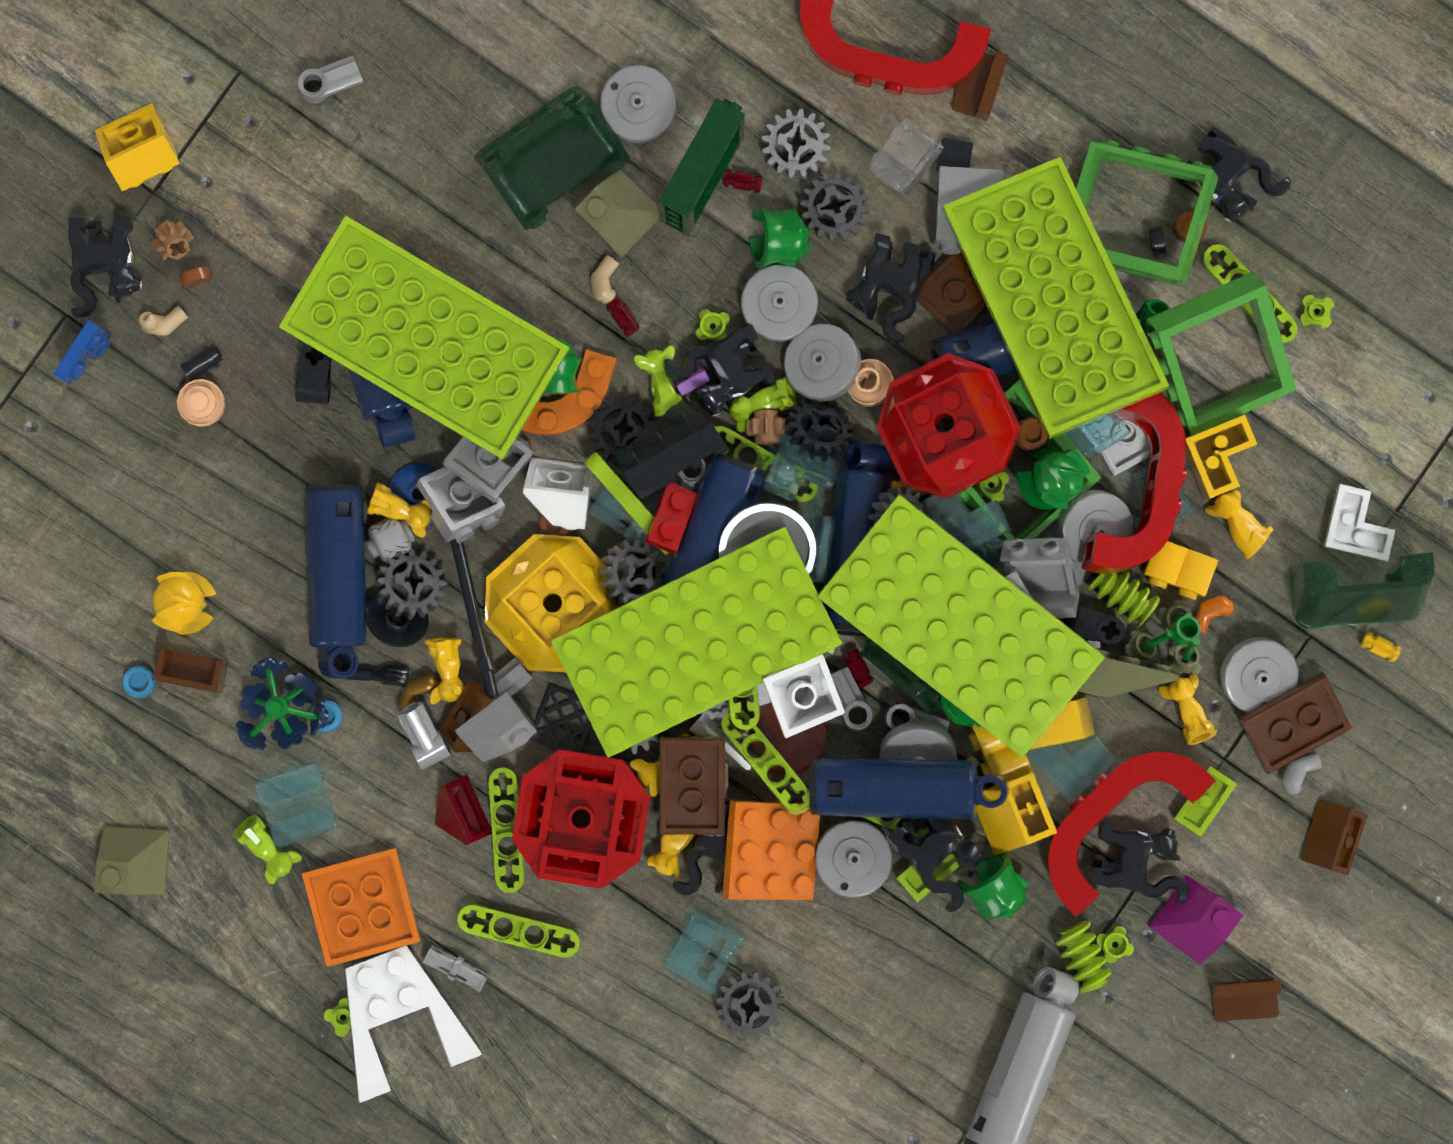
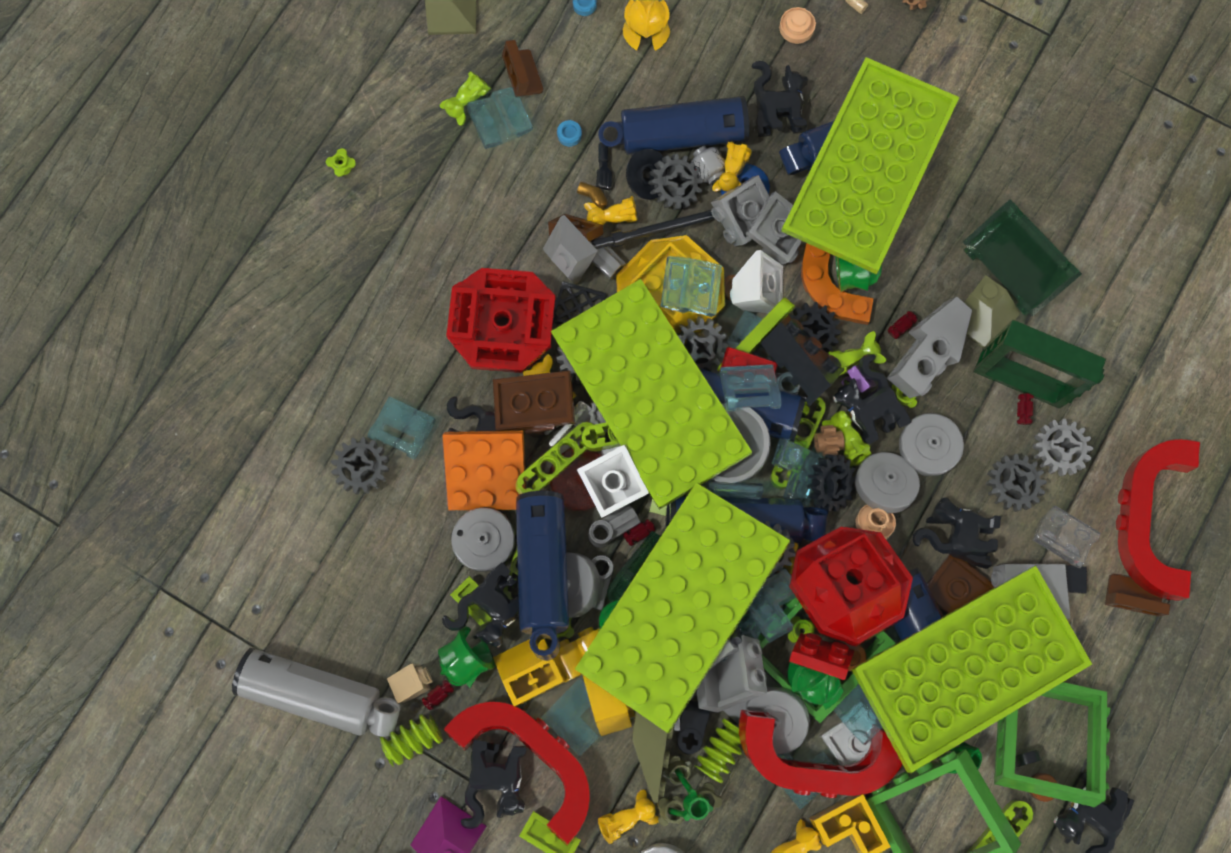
camera: 90 degrees right, 10 degrees down
reddish brown panel [153,649,229,693] -> none
dark orange tile [179,266,213,289] -> none
black pin [180,344,224,381] -> none
dark blue plant [236,658,328,750] -> none
black piece [295,344,332,405] -> none
light grey piece [298,56,364,104] -> none
orange plate [302,848,421,967] -> none
white wing [345,946,482,1103] -> none
light grey piece [397,701,452,770] -> none
light grey pin [423,945,489,992] -> none
dark red slope [435,775,492,845] -> none
lime beam [457,904,580,958] -> none
lime beam [488,767,525,893] -> none
tan arm [590,255,619,304] -> none
light grey wheel [599,65,676,144] -> none
yellow animal [647,835,694,878] -> none
green helmet [748,206,812,269] -> none
lime plate [1096,926,1134,963] -> none
yellow brick [1142,541,1219,600] -> none
orange arm [1195,596,1234,635] -> none
none -> tan slope [387,663,433,704]
none -> dark red piece [422,680,454,710]
none -> reddish brown panel [502,40,543,97]
none -> clear light blue slope [661,256,722,317]
none -> clear light blue plate [719,364,781,412]
none -> black animal [751,61,808,137]
none -> red plate [789,633,854,680]
none -> light grey brick [887,297,972,398]

